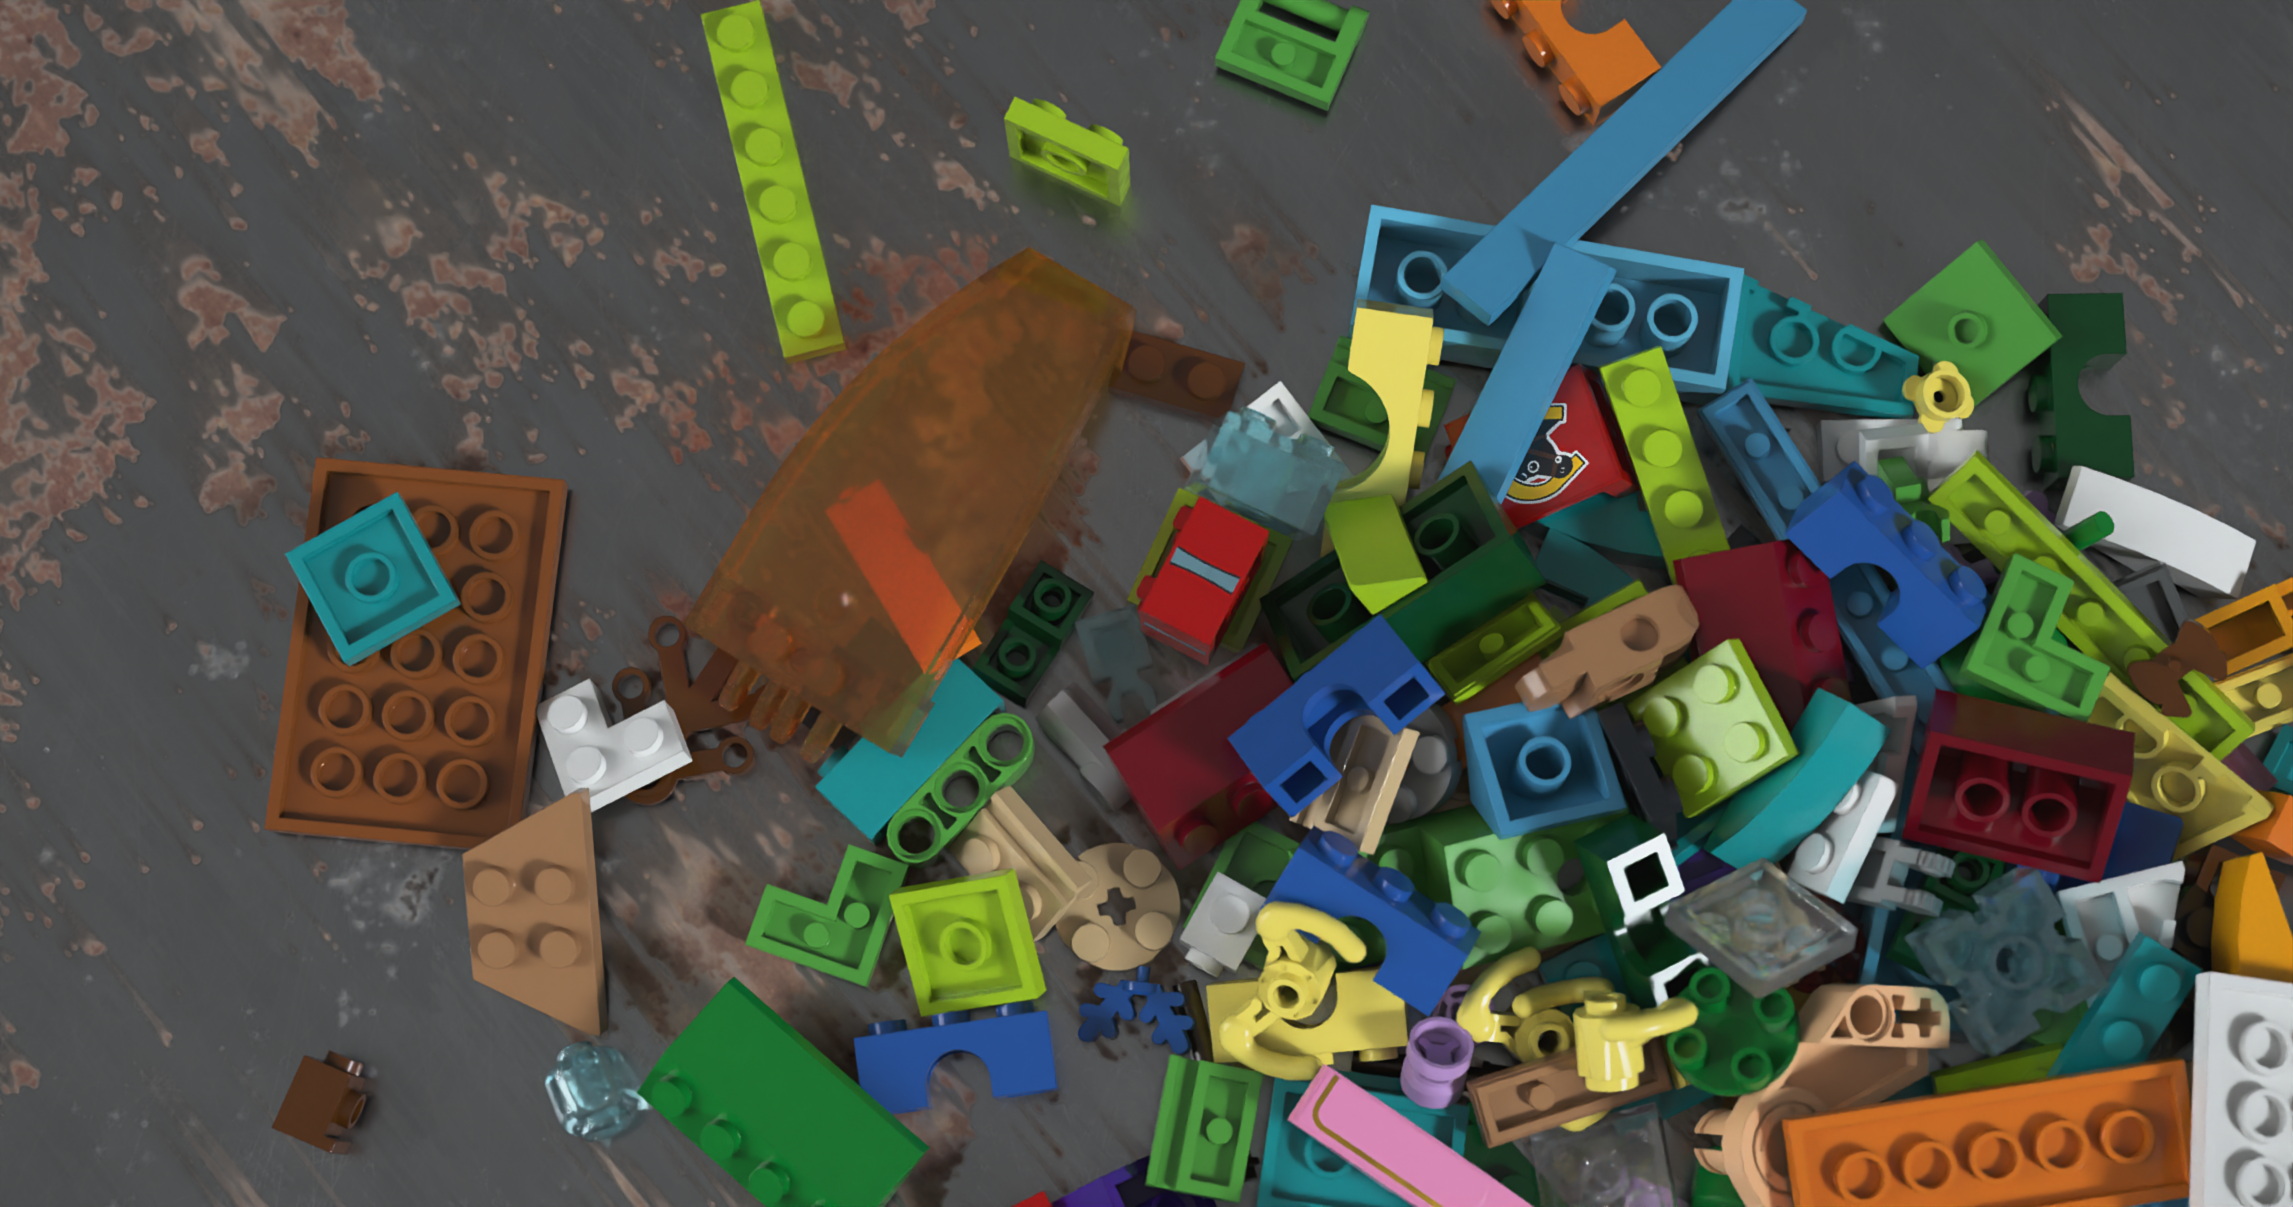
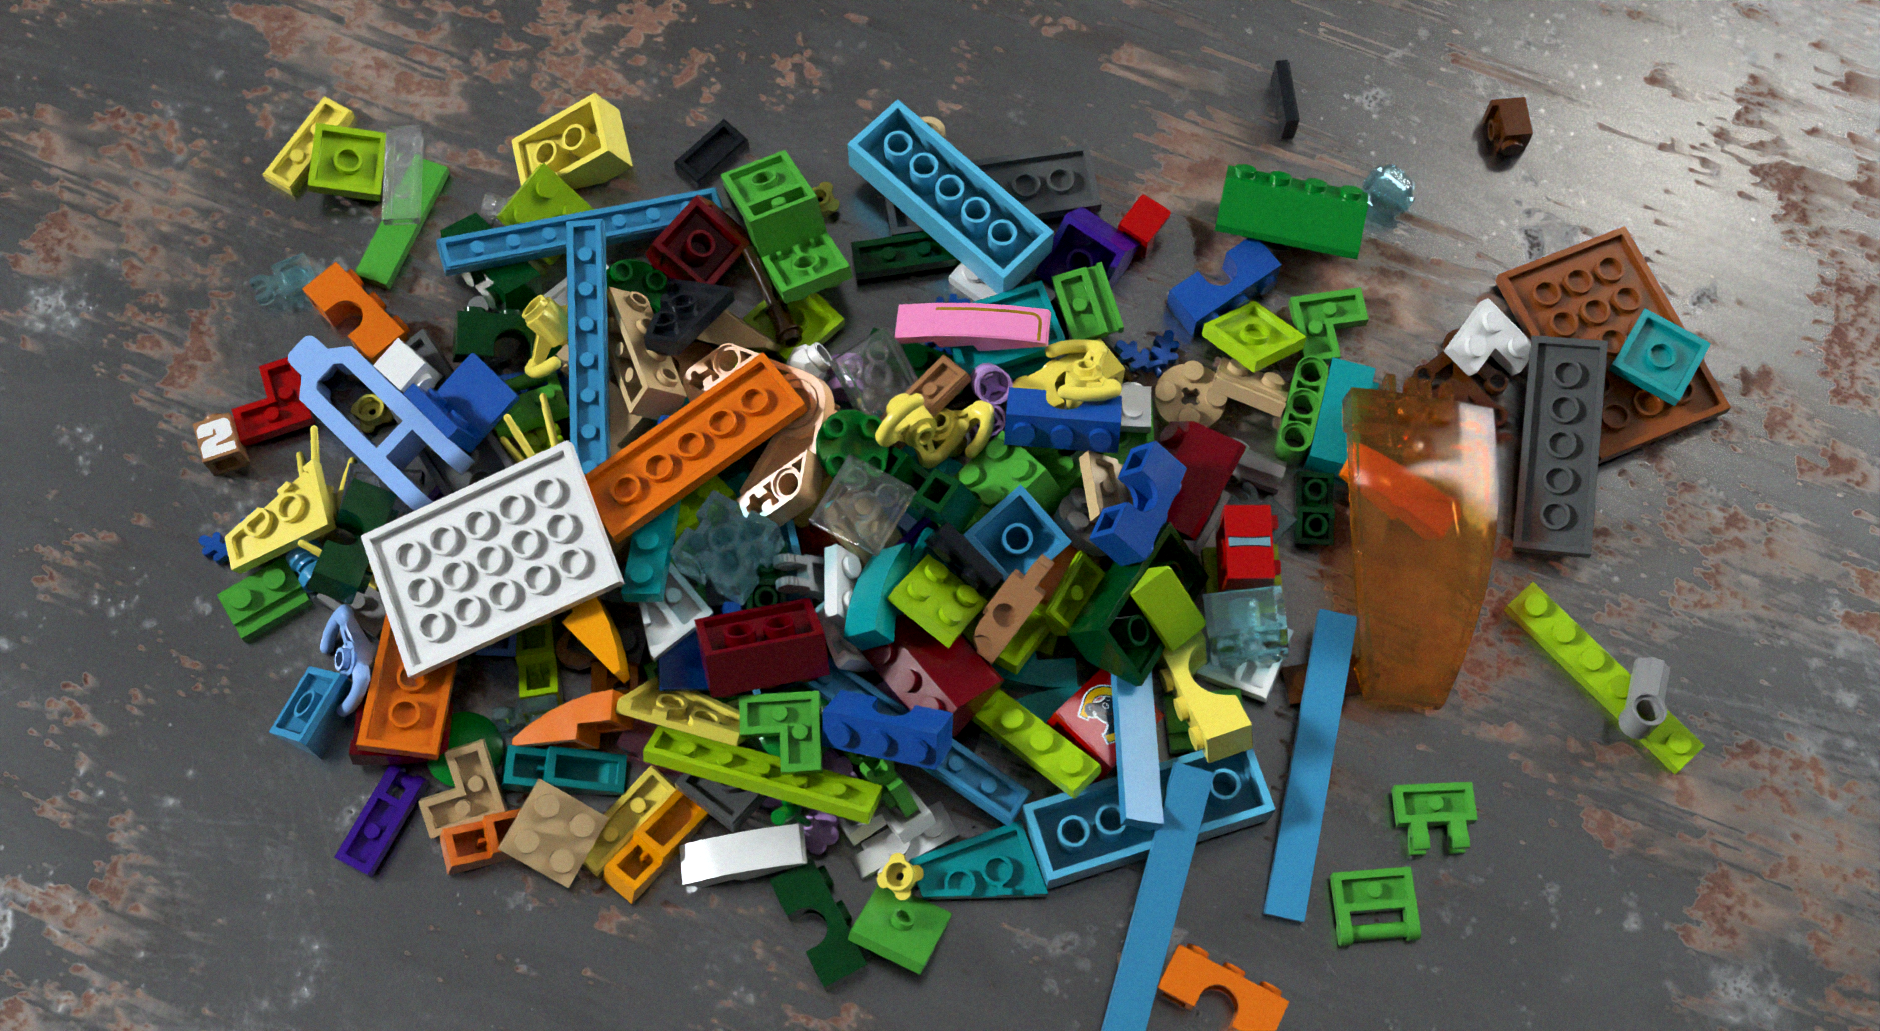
camera: 150 degrees right, 10 degrees down
medium nougat wing [462,788,608,1035] -> none
lime plate [1004,97,1130,207] -> none
reddish brown piece [2127,618,2227,717] -> none
none -> dark azure tile [1263,609,1358,923]
none -> bright green plate [1391,782,1478,856]
none -> dark grey plate [1512,335,1608,558]
none -> light grey piece [1618,657,1670,740]

